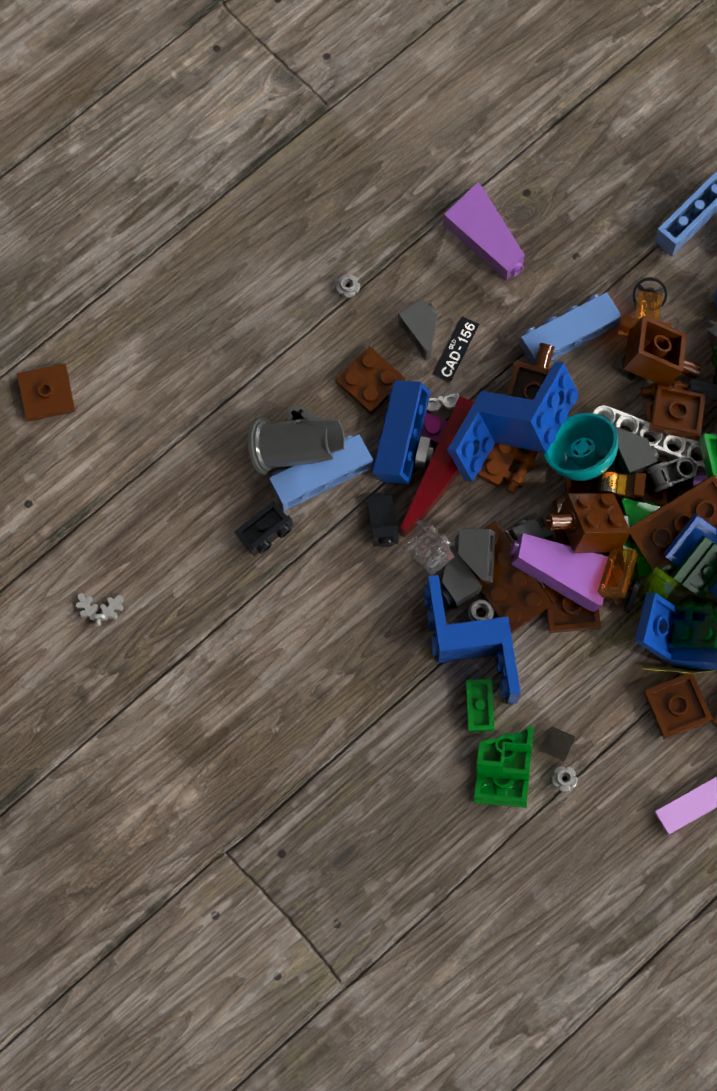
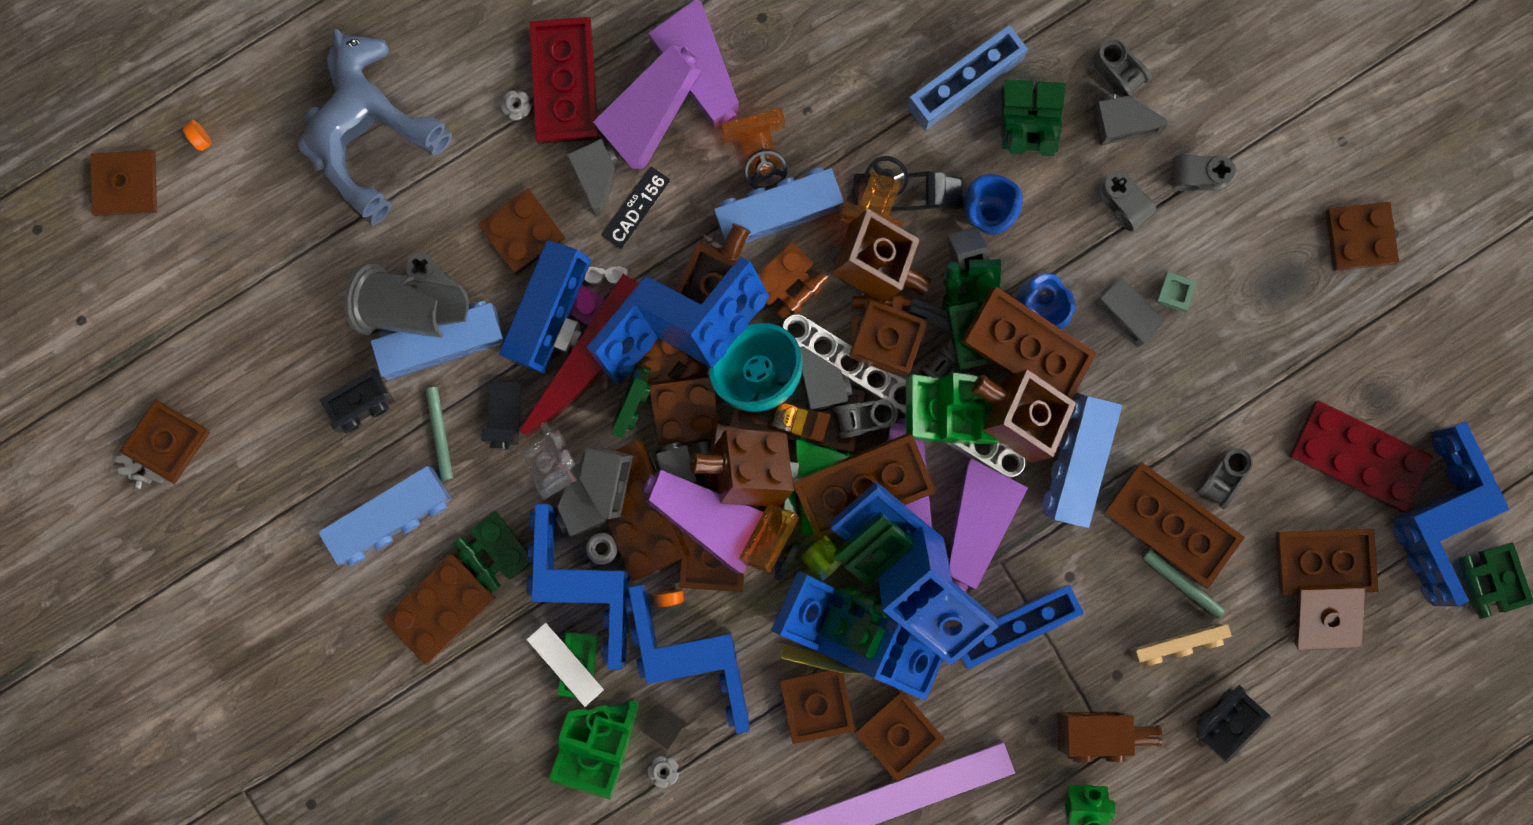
camera: 10 degrees right, 10 degrees up
none -> reddish brown plate [119,399,210,485]
none -> orange tile [183,119,212,151]
none -> sand blue animal [298,29,452,226]
none -> medium blue brick [318,466,452,567]
none -> reddish brown plate [383,553,496,665]
none -> sand green piece [425,387,454,481]
none -> dark green plate [453,511,531,594]
none -> white sticker [527,623,604,707]
none -> dark red plate [529,17,599,144]
none -> medium lavender slope [593,45,701,169]
none -> dark green plate [611,364,651,439]
none -> blue bracket [625,585,750,734]
none -> reddish brown plate [649,374,719,446]
none -> orange tile [652,589,685,607]
none -> clear orange piece [722,108,788,191]
none -> dark orange plate [758,241,829,321]
none -> black piece [852,171,963,212]

